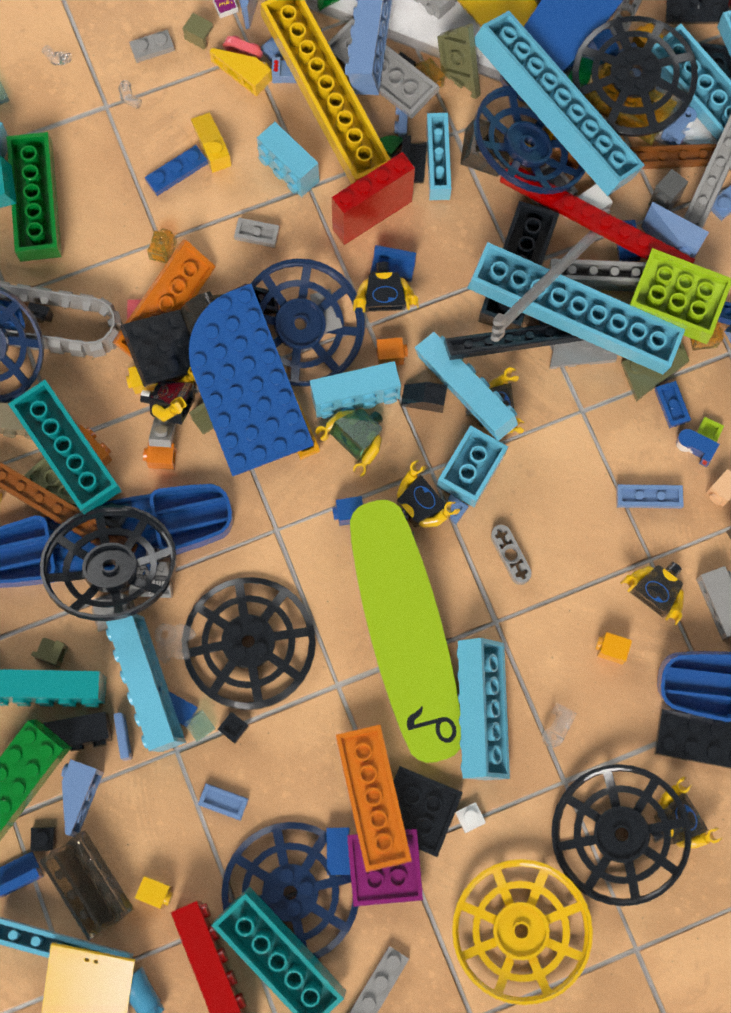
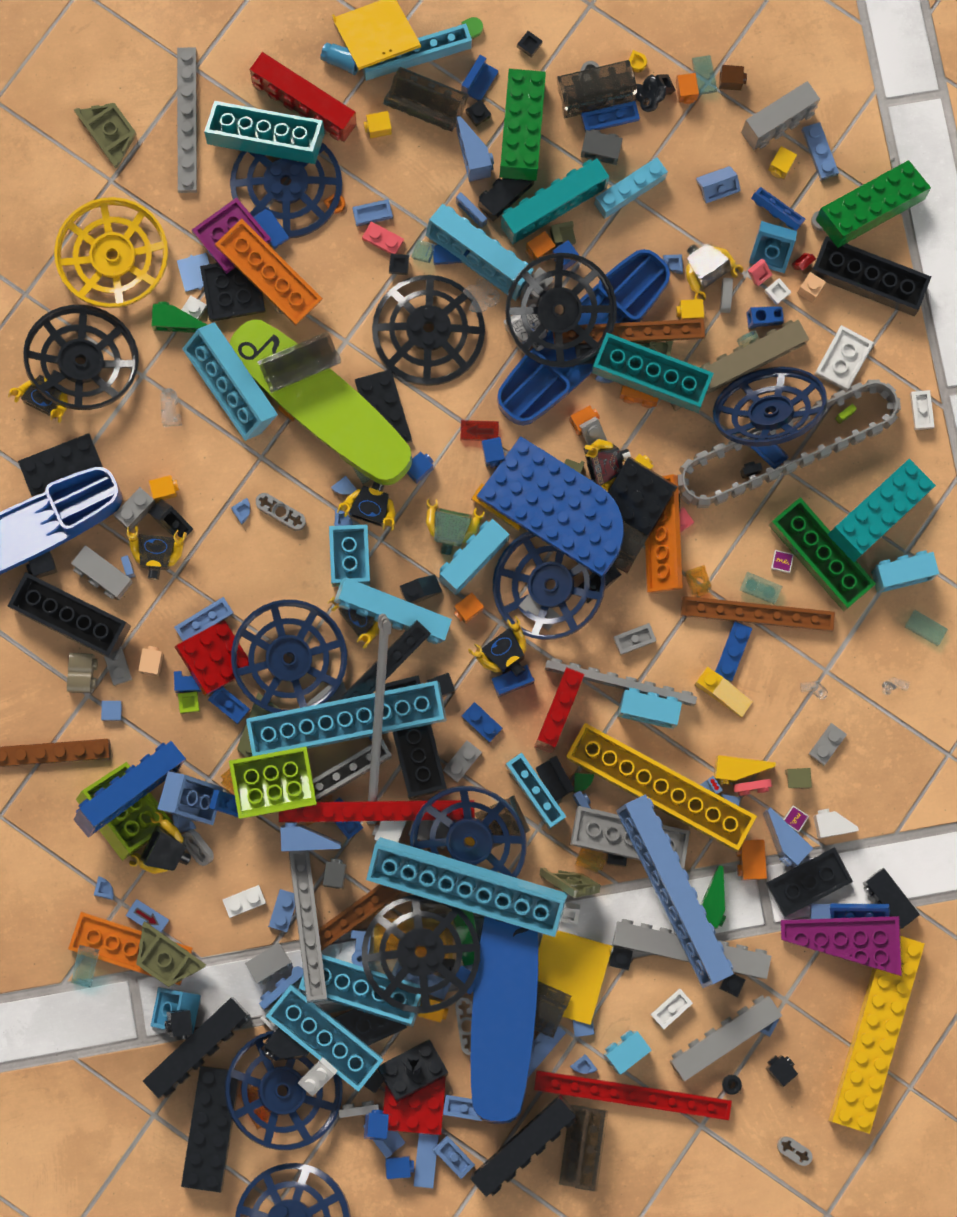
camera: 140 degrees right, 5 degrees up
none -> light grey brick [114,487,156,531]
none -> medium blue tile [121,555,135,578]
none -> black slope [148,499,193,538]
none -> green slope [151,302,207,333]
none -> red plate [175,620,249,696]
none -> light blue piece [177,253,210,292]
none -> medium blue tile [231,498,250,525]
none -> dark blue dish [231,600,347,713]
none -> clear smoke brick [257,332,341,393]
none -> orange tile [323,193,345,214]
none -> medium blue tile [331,476,357,495]
none -> black plate [355,369,412,443]
none -> coral plate [362,222,404,254]
none -> black brick [427,673,455,697]
none -> light grey plate [443,740,482,783]
none -> clear red tile [460,420,499,441]
none -> blue plate [461,702,503,743]
none -> blue brick [481,437,505,468]
none -> orange brick [525,231,556,260]
none -> light grey plate [544,658,697,707]
none -> blue brick [552,240,579,270]
none -> dark orange plate [680,596,835,632]
none -> clear light blue plate [740,572,783,605]
none -> magenta tile [771,550,794,573]

